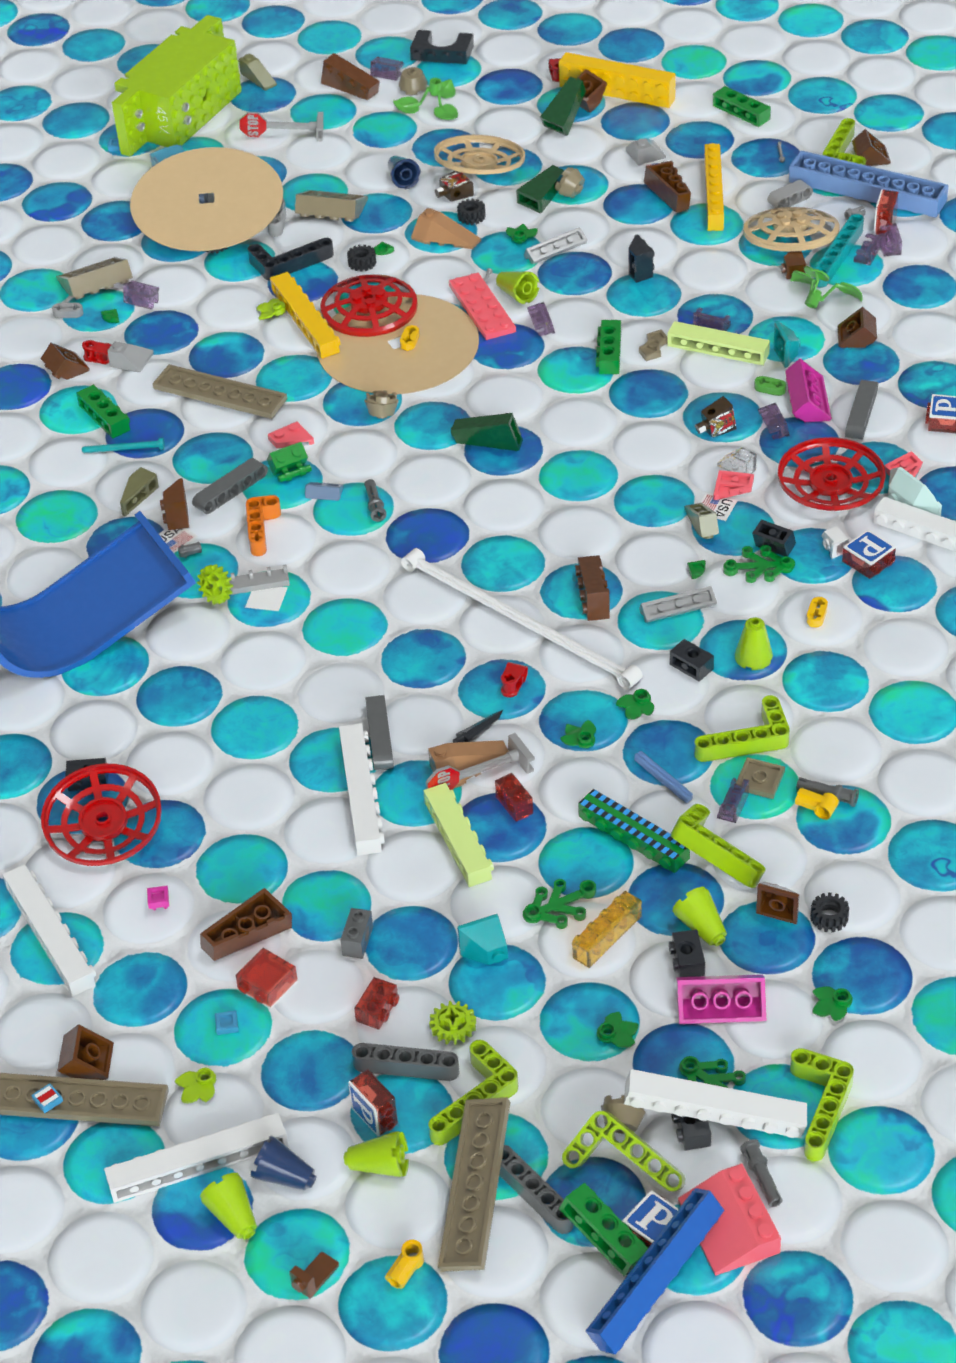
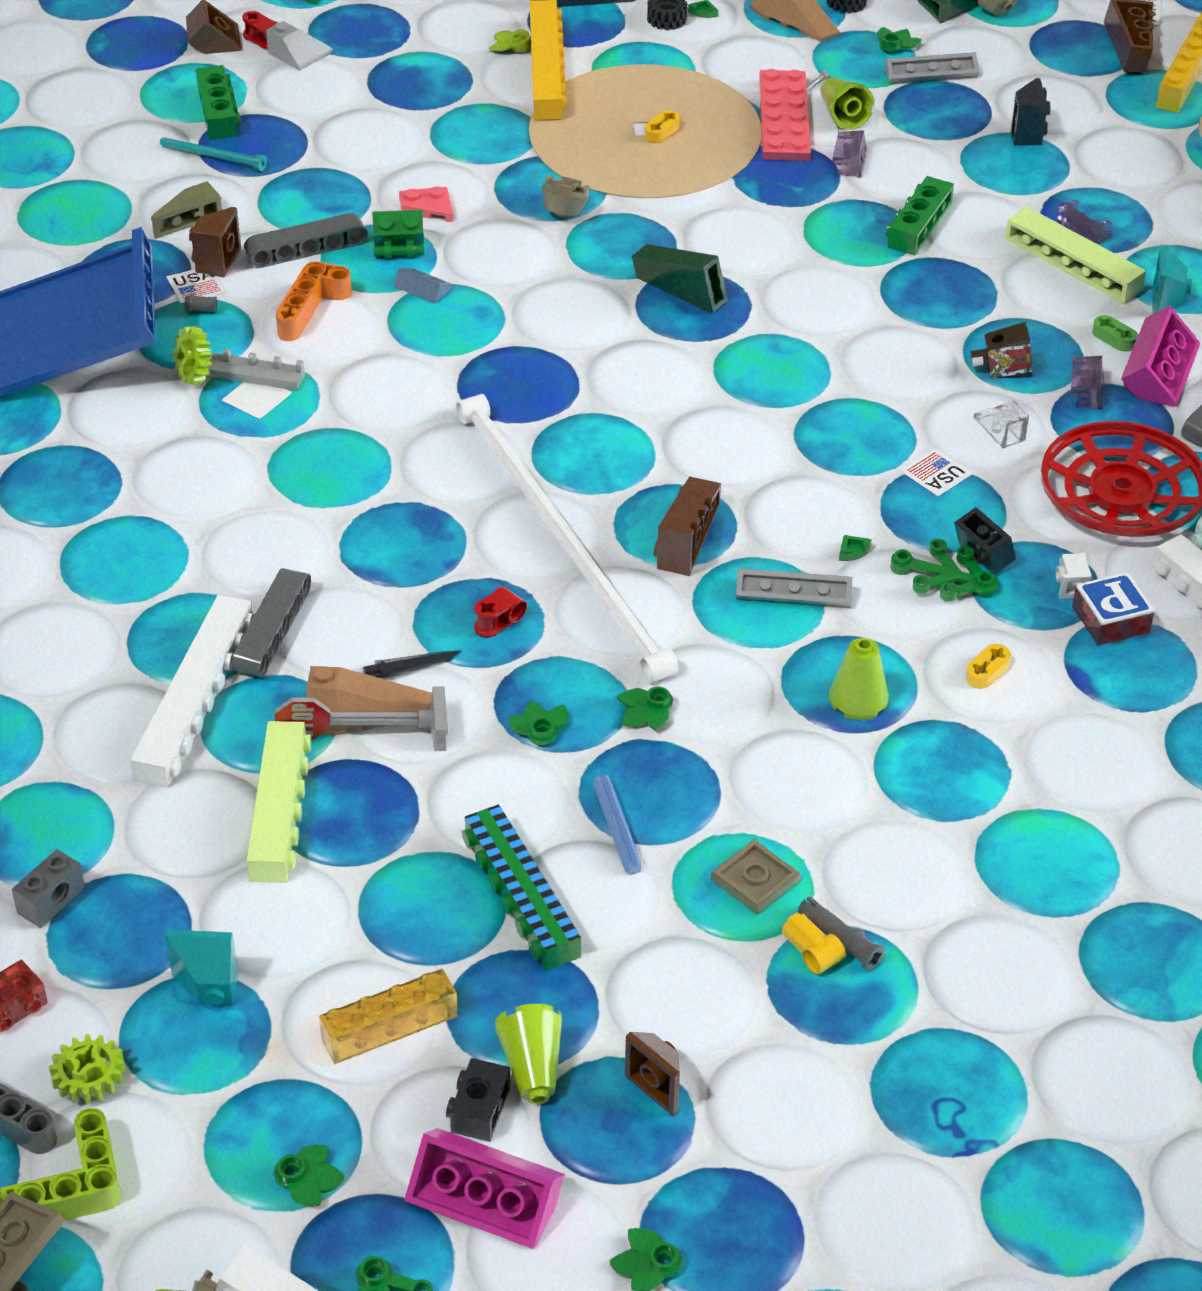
camera: 20 degrees right, 0 degrees up
dark tan plate [153,364,287,419] -> none
red dish [320,274,418,337] -> none
dark grey pin [364,479,386,522] -> none
clear red brick [495,773,533,822] -> none
green plant [523,879,596,929] -> none
dark tan tile [639,329,668,361] -> none
black brick [670,639,714,682] -> none
lime beam [670,804,766,888] -> none
slope [684,502,719,539] -> none
lime beam [694,695,790,762] -> none
coral wing [713,470,754,500] -> none
hinge [717,778,749,823] -> none
black tyre [810,892,849,932] -> none

